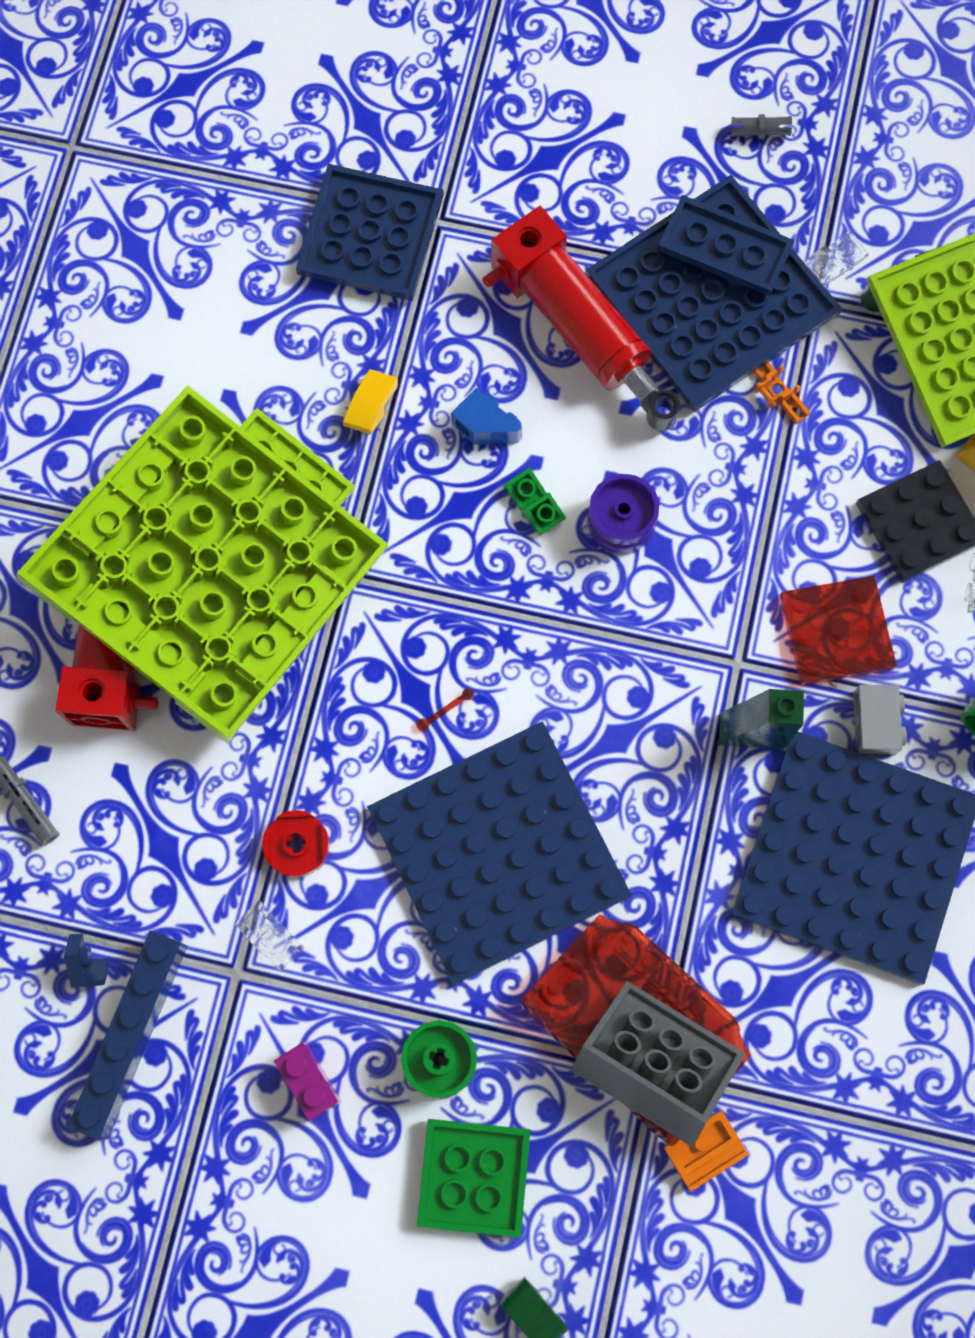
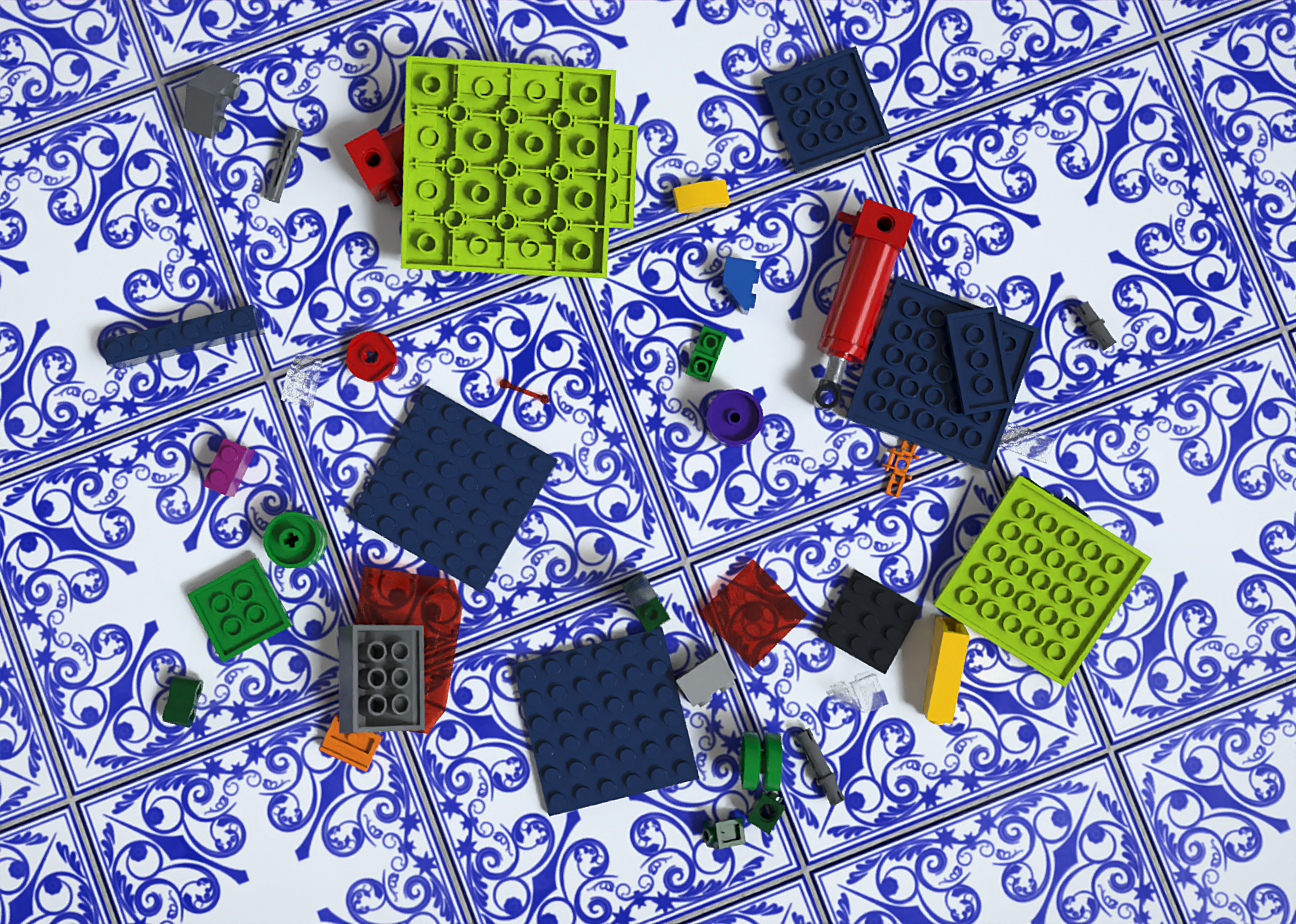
camera: 50 degrees right, 10 degrees up
dark blue bracket [64,933,109,988] -> none

